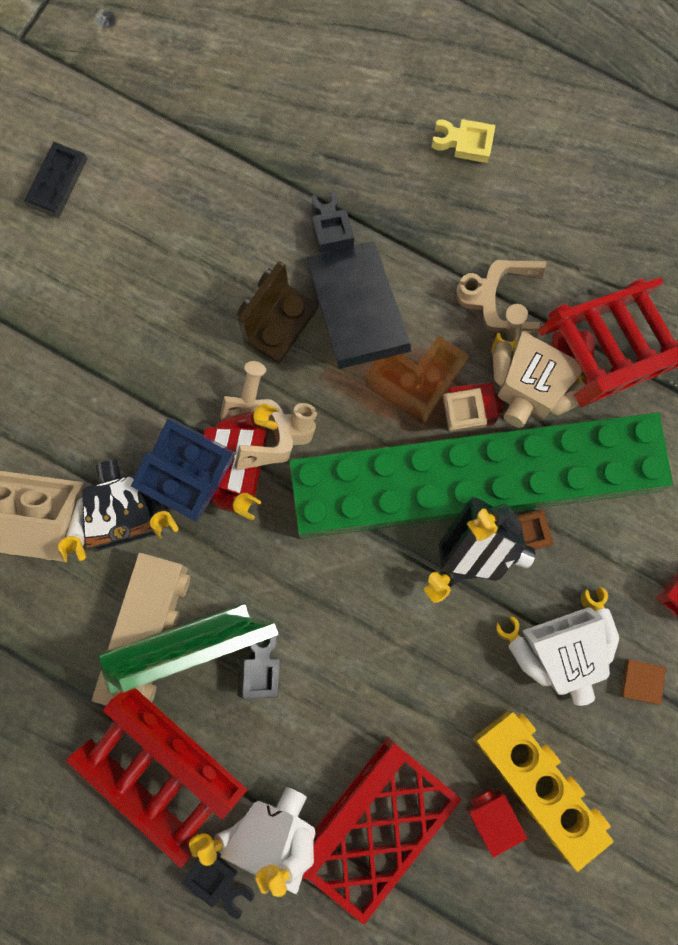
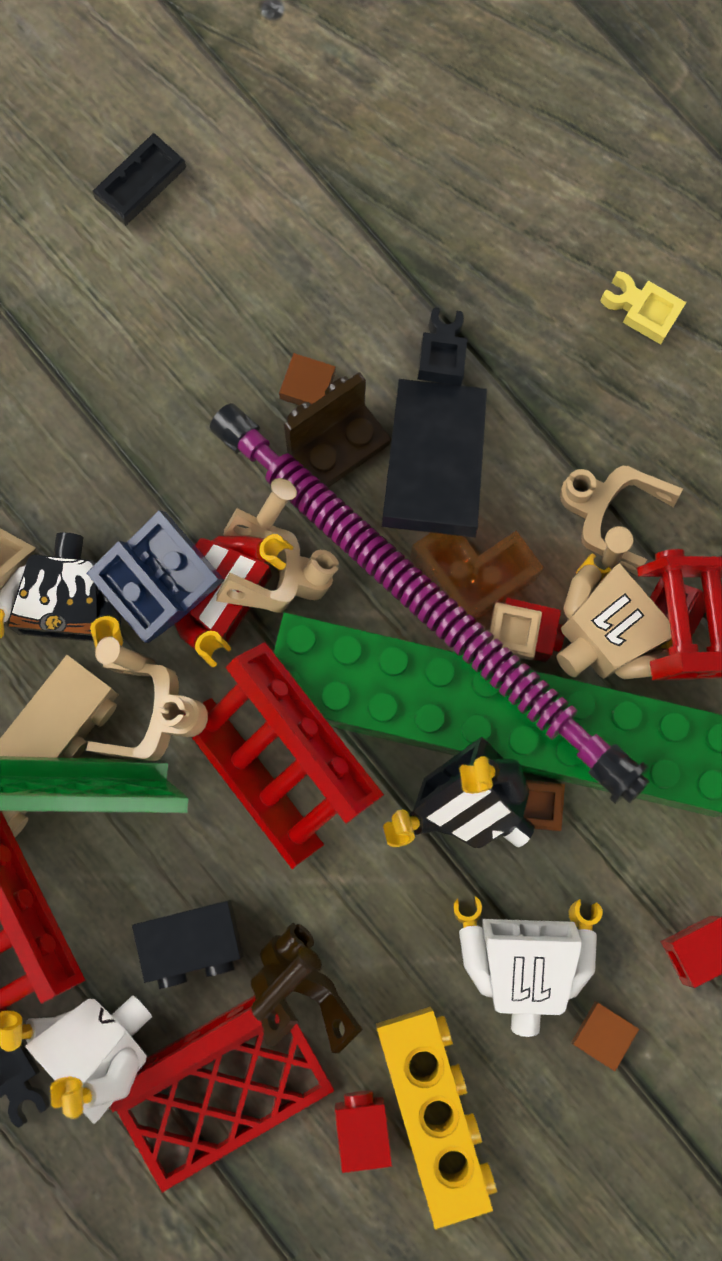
camera: 15 degrees right, 0 degrees up
plate [237,636,280,699] -> none
none -> tan piece [86,636,208,762]
none -> black brick [132,900,244,989]
none -> red fence [184,642,384,869]
none -> magenta hose [210,403,650,804]
none -> dark brown piece [251,923,363,1054]
none -> dark orange tile [279,353,336,405]

